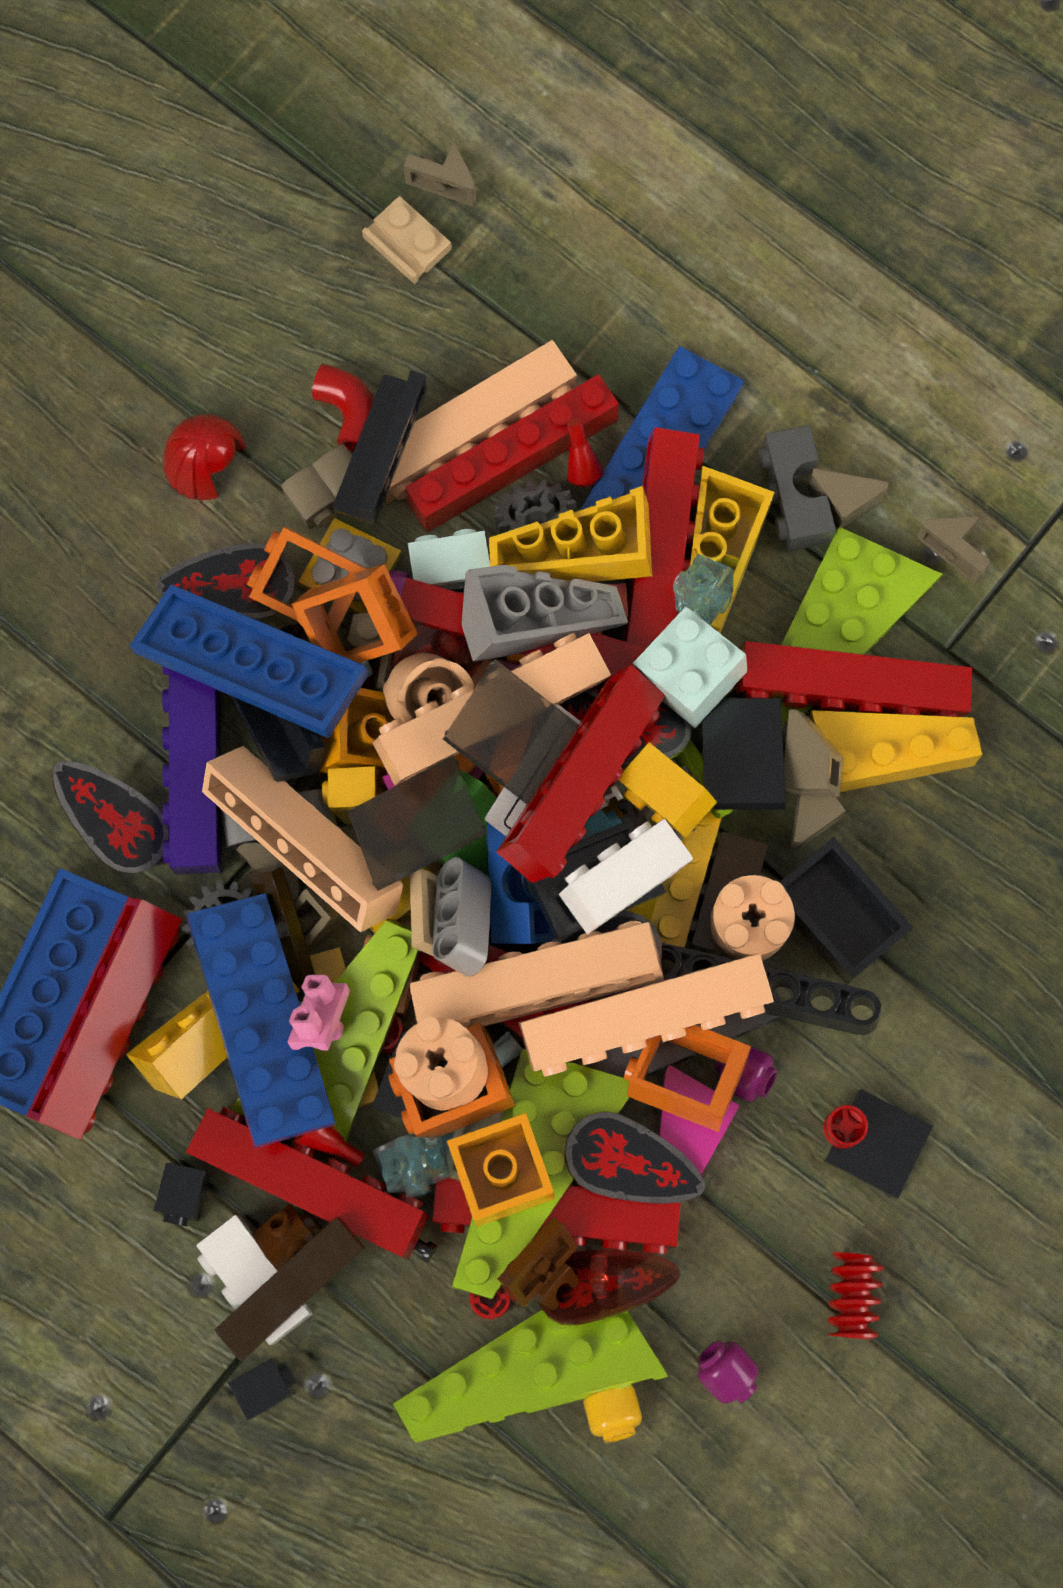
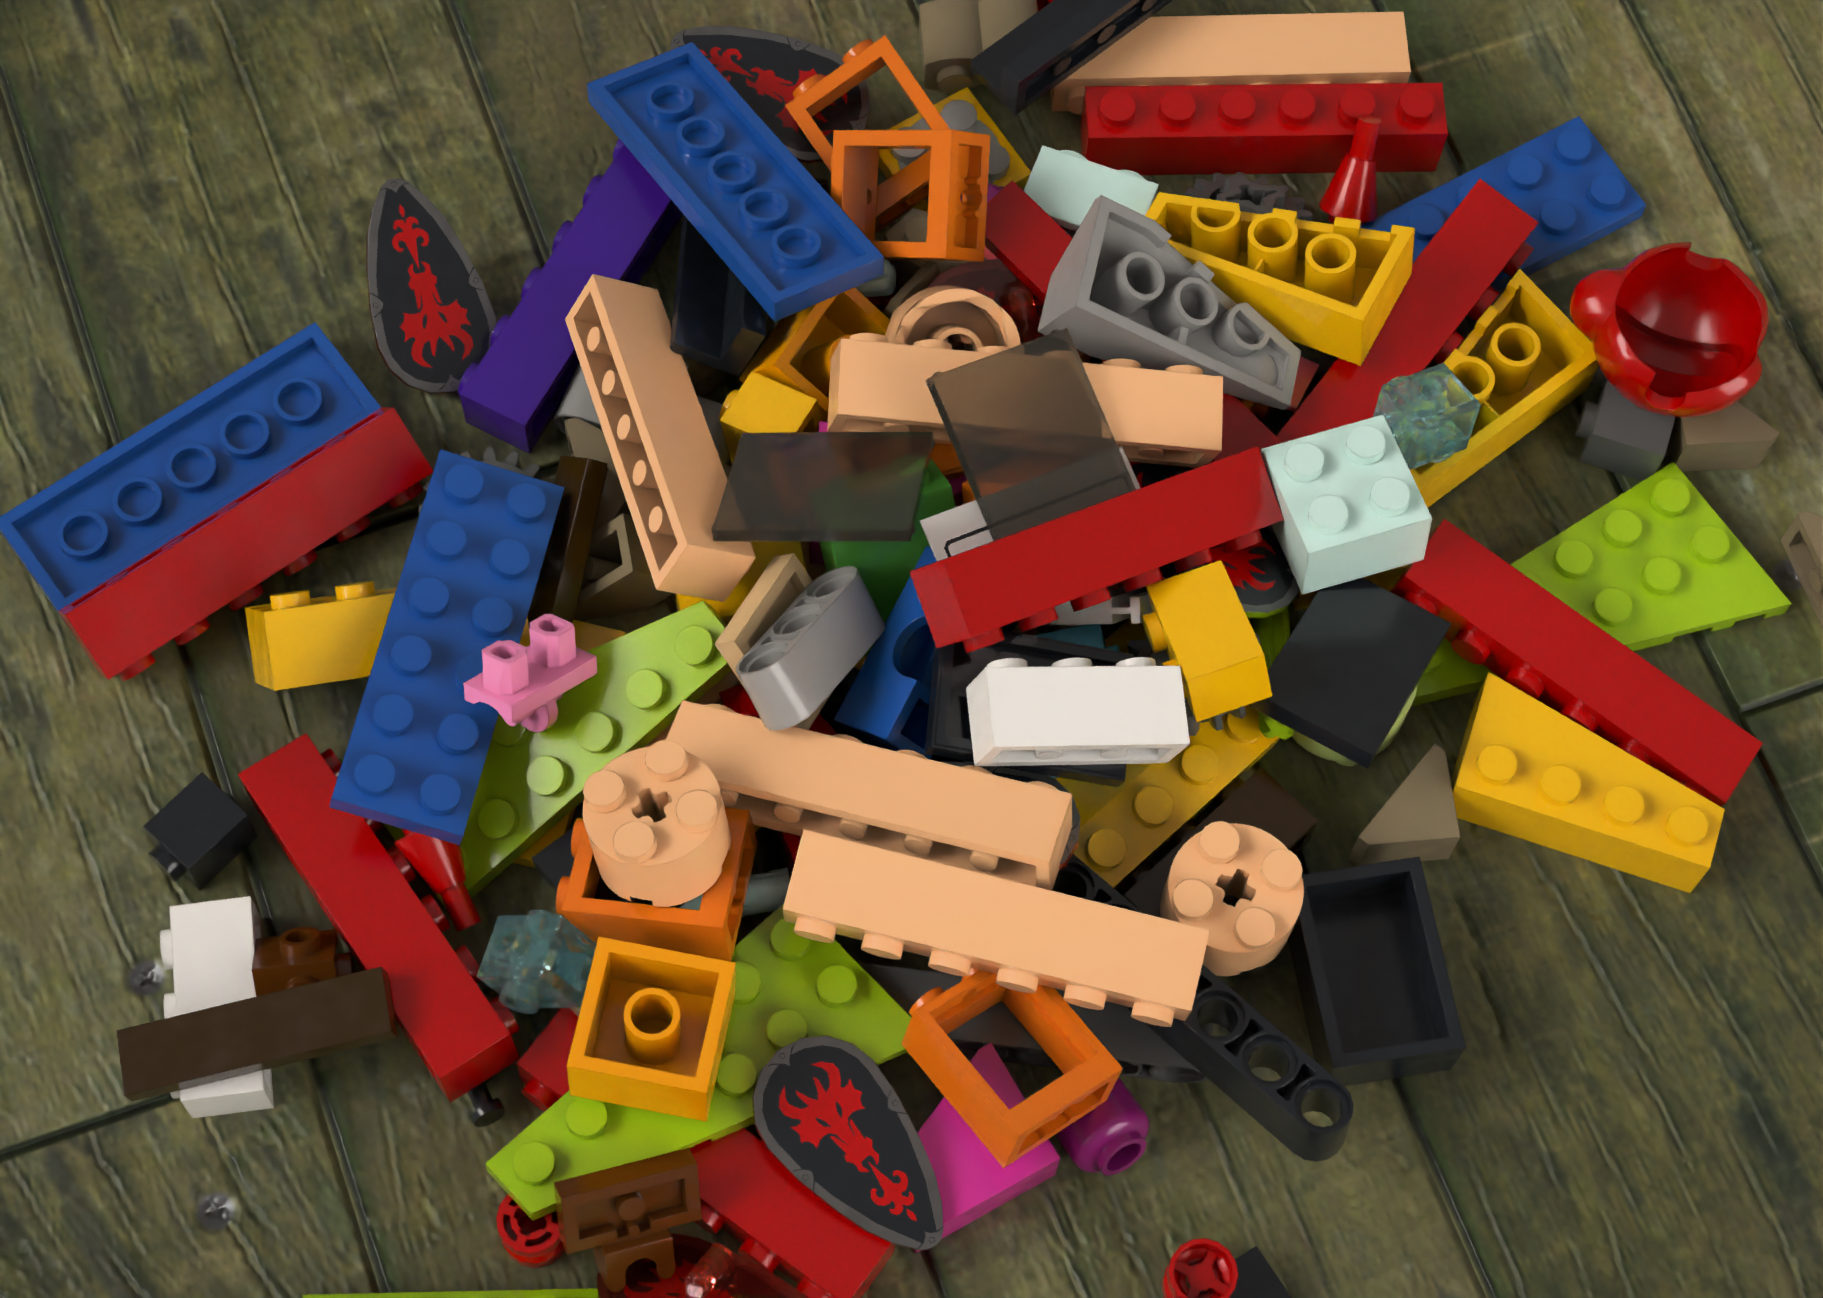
camera: 25 degrees right, 10 degrees down
black brick [228,1357,297,1421] -> none
dark tan slope [782,710,843,797] -> none
none -> red piece [1569,242,1769,418]

